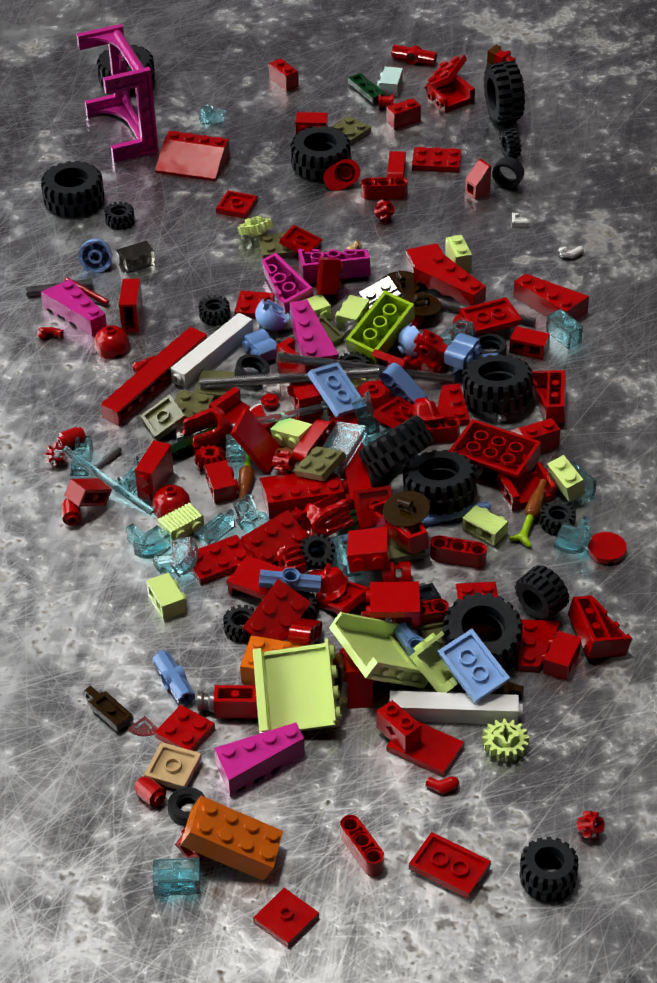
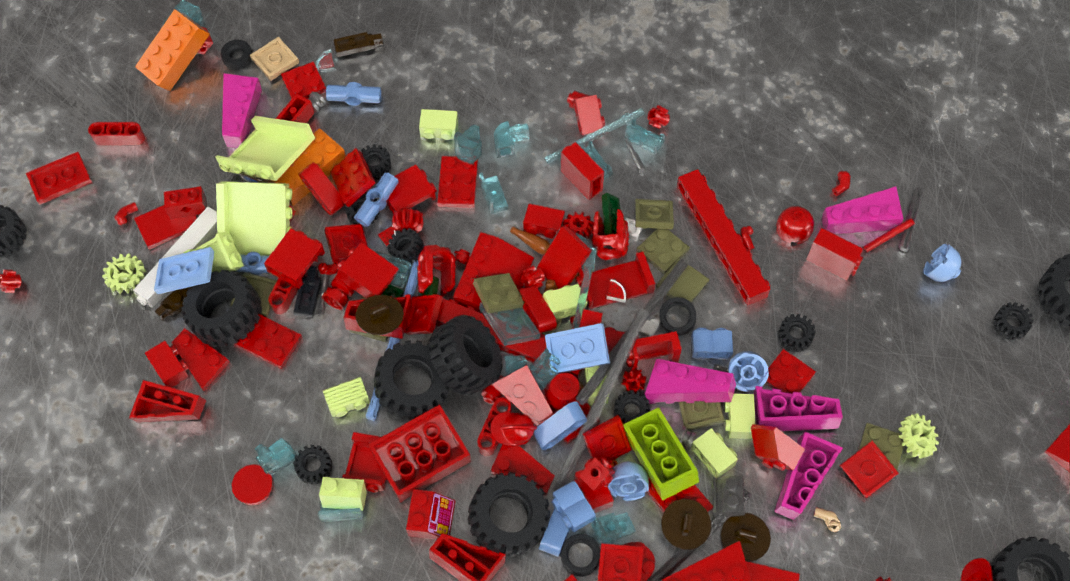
camera: 120 degrees right, 20 degrees up
red brick [57,427,86,450] -> none
clear smoke brick [116,240,156,274] -> none
red brick [134,776,166,807] -> none
red cylinder [153,485,191,519] -> none
yellowish green brick [158,503,204,544] -> none
white brick [171,313,253,388] -> none
red tile [216,190,258,219] -> none
clear light blue brick [232,494,269,534] -> none
red plate [240,510,308,564] -> none
red plate [253,888,319,948] -> none
red plate [261,393,279,410] -> none
red piece [316,563,348,603] -> none
red beam [430,535,487,568] -> none
piece [509,479,547,548] -> none
black tyre [515,565,570,621] -> none

